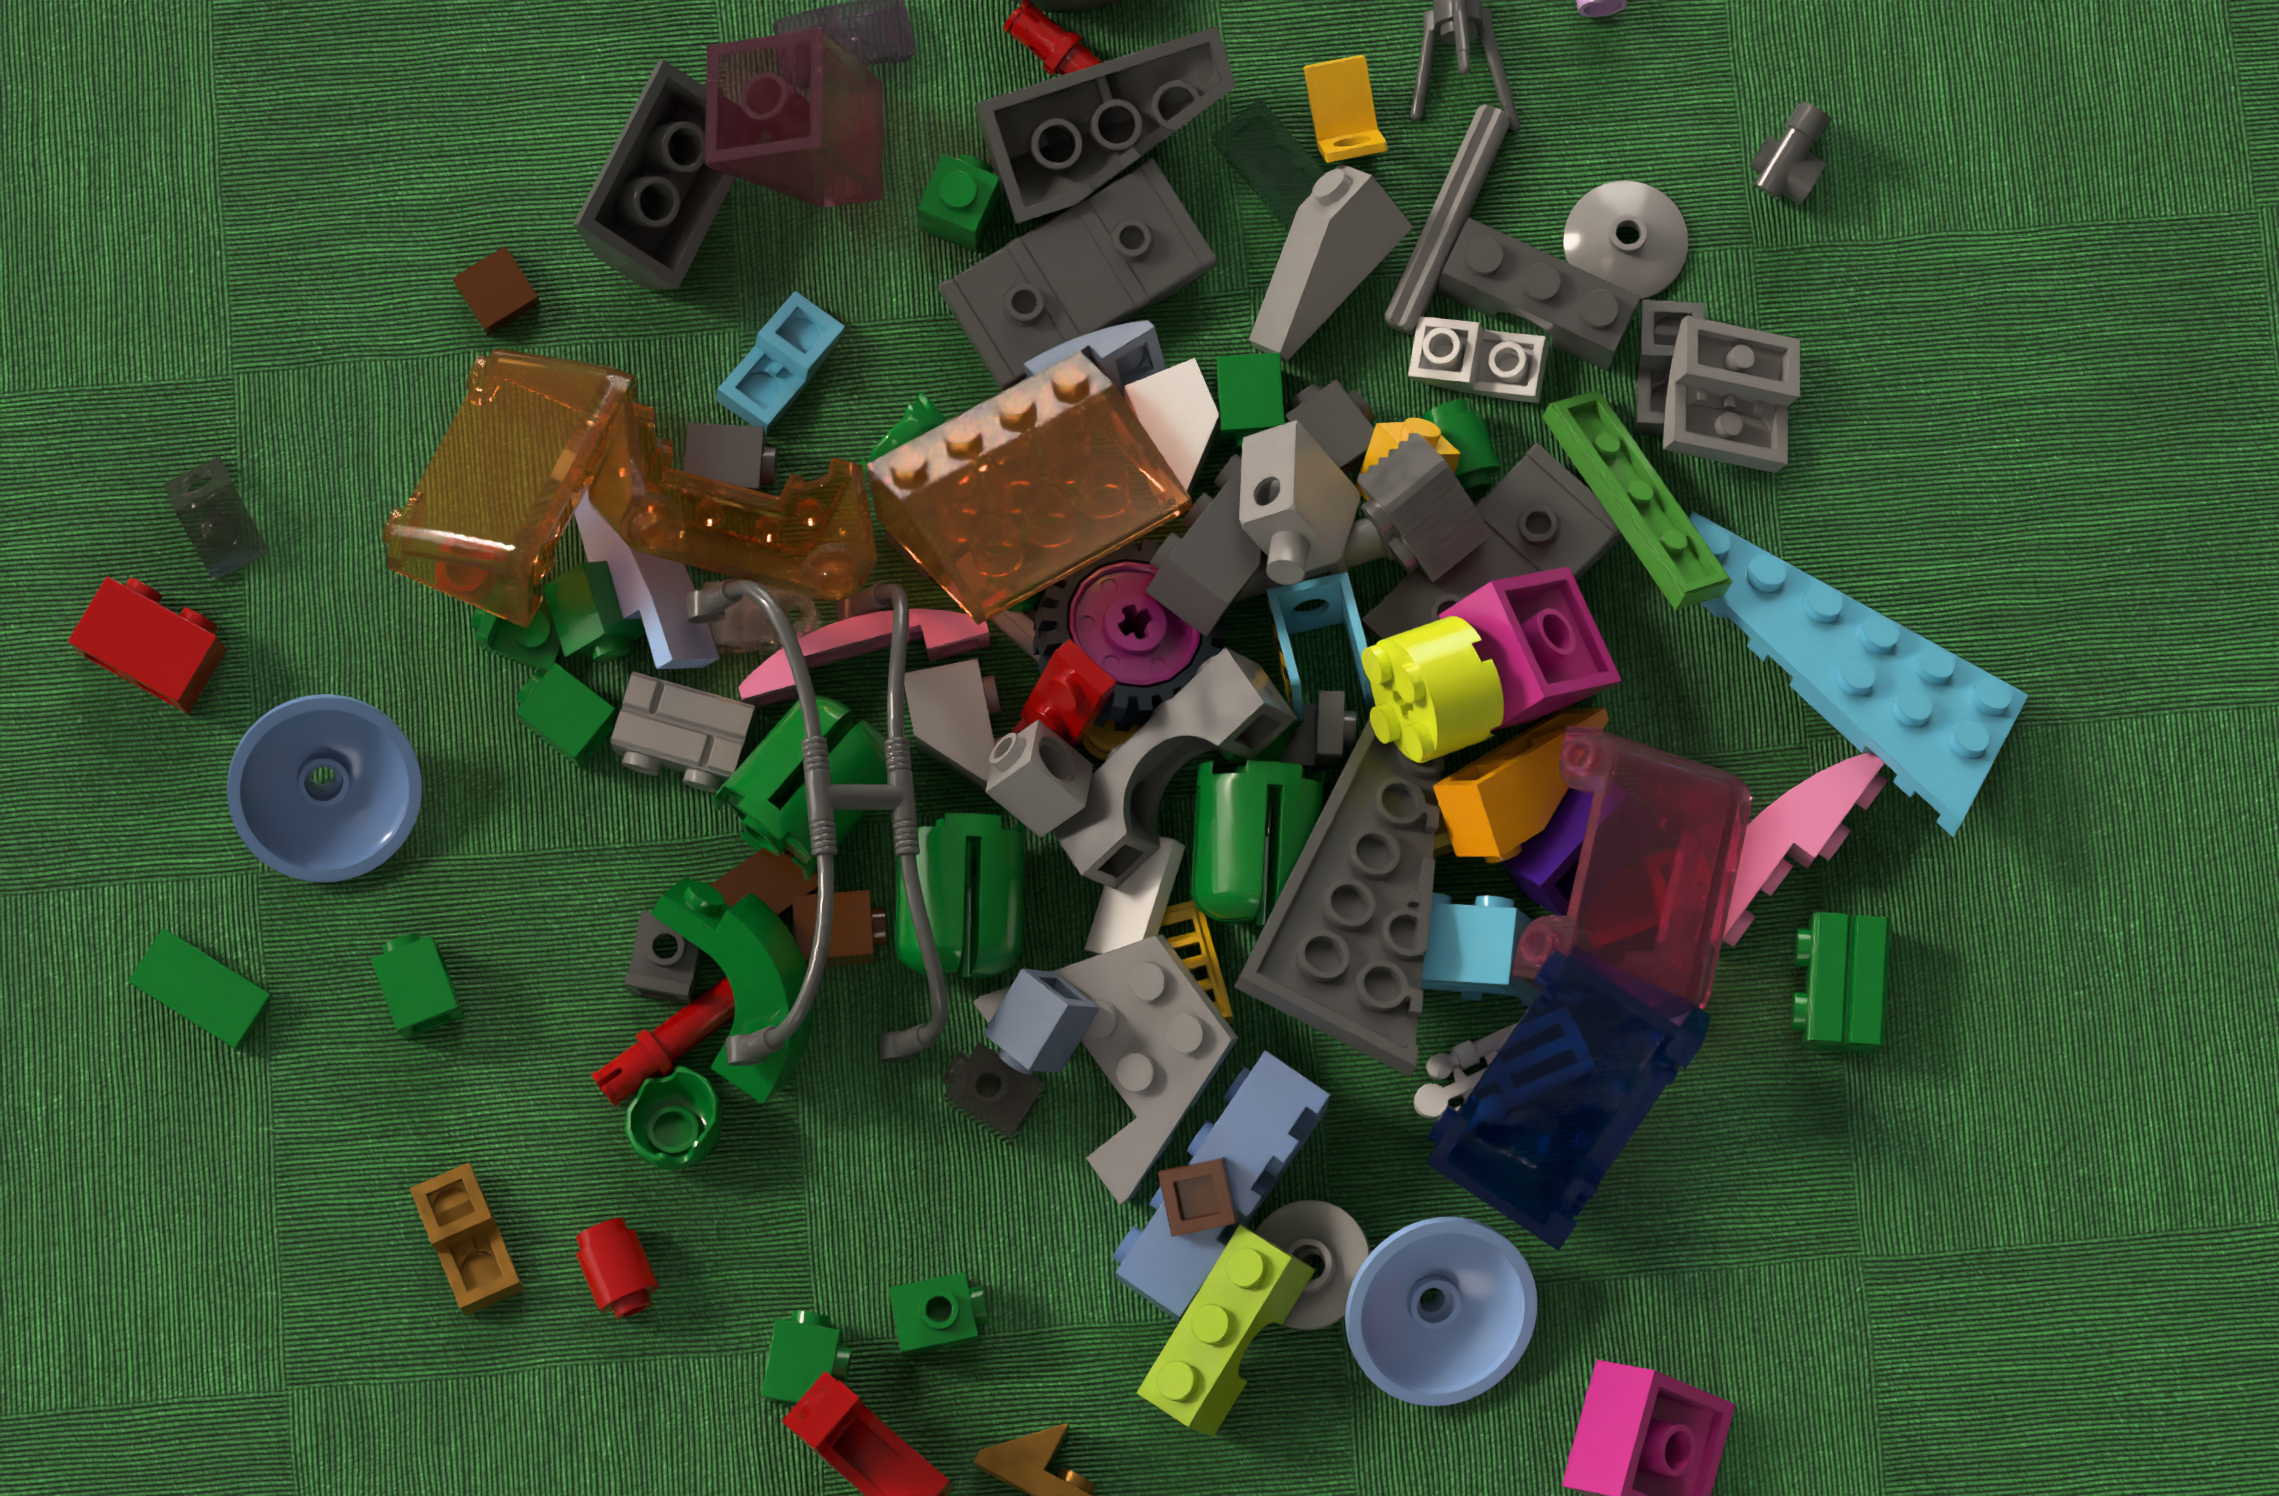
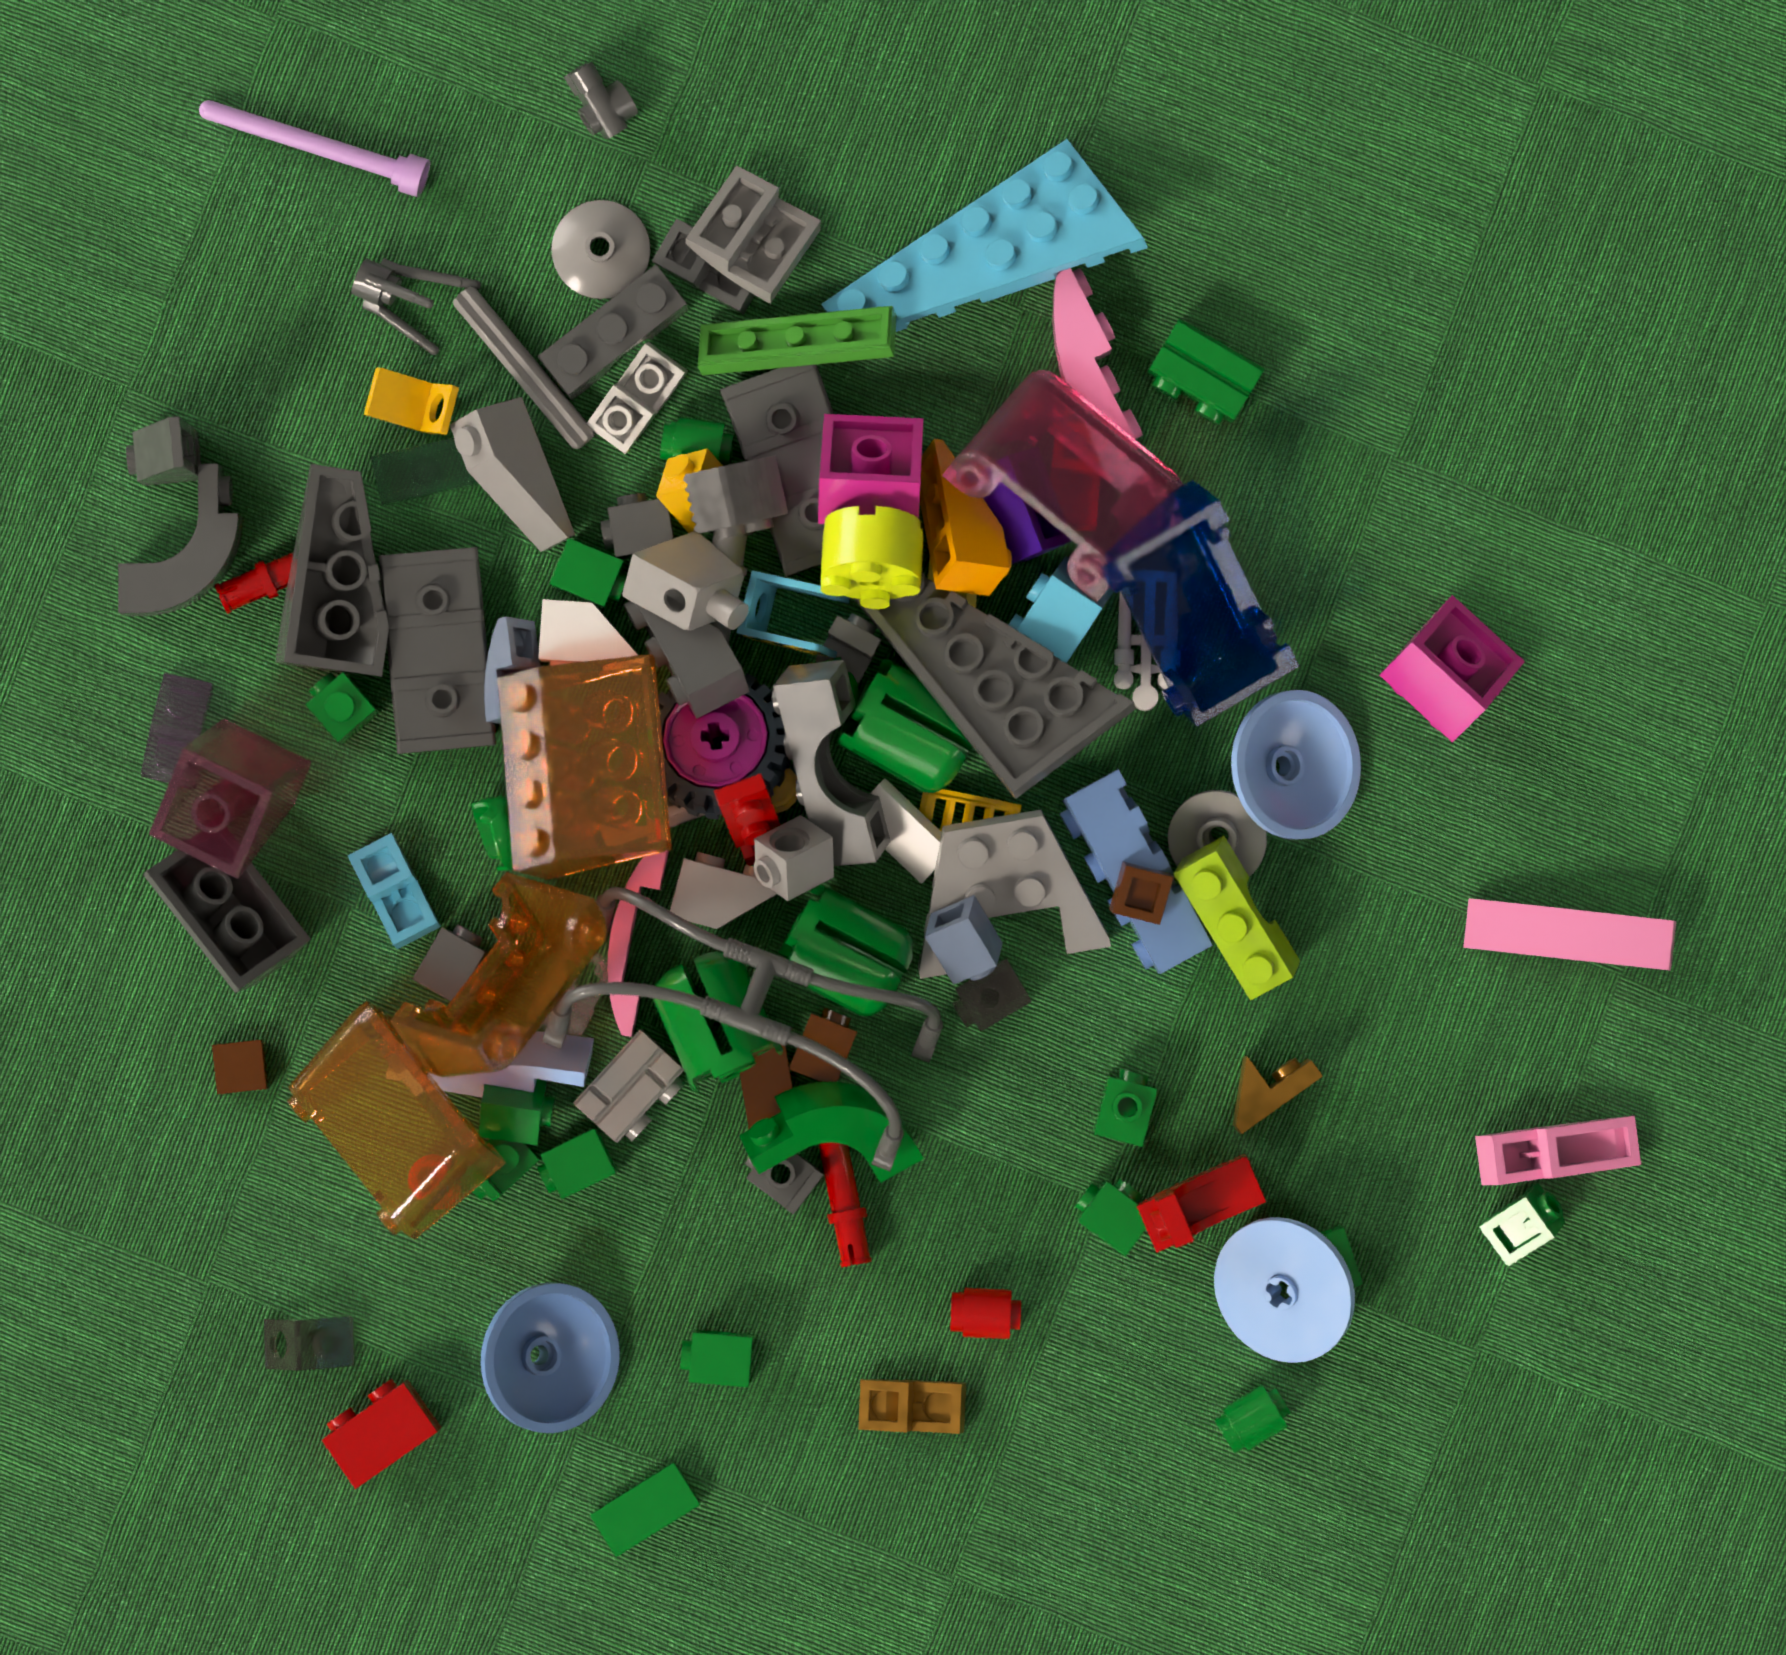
camera: 70 degrees left, 10 degrees up
green hair [624,1066,723,1170] -> none

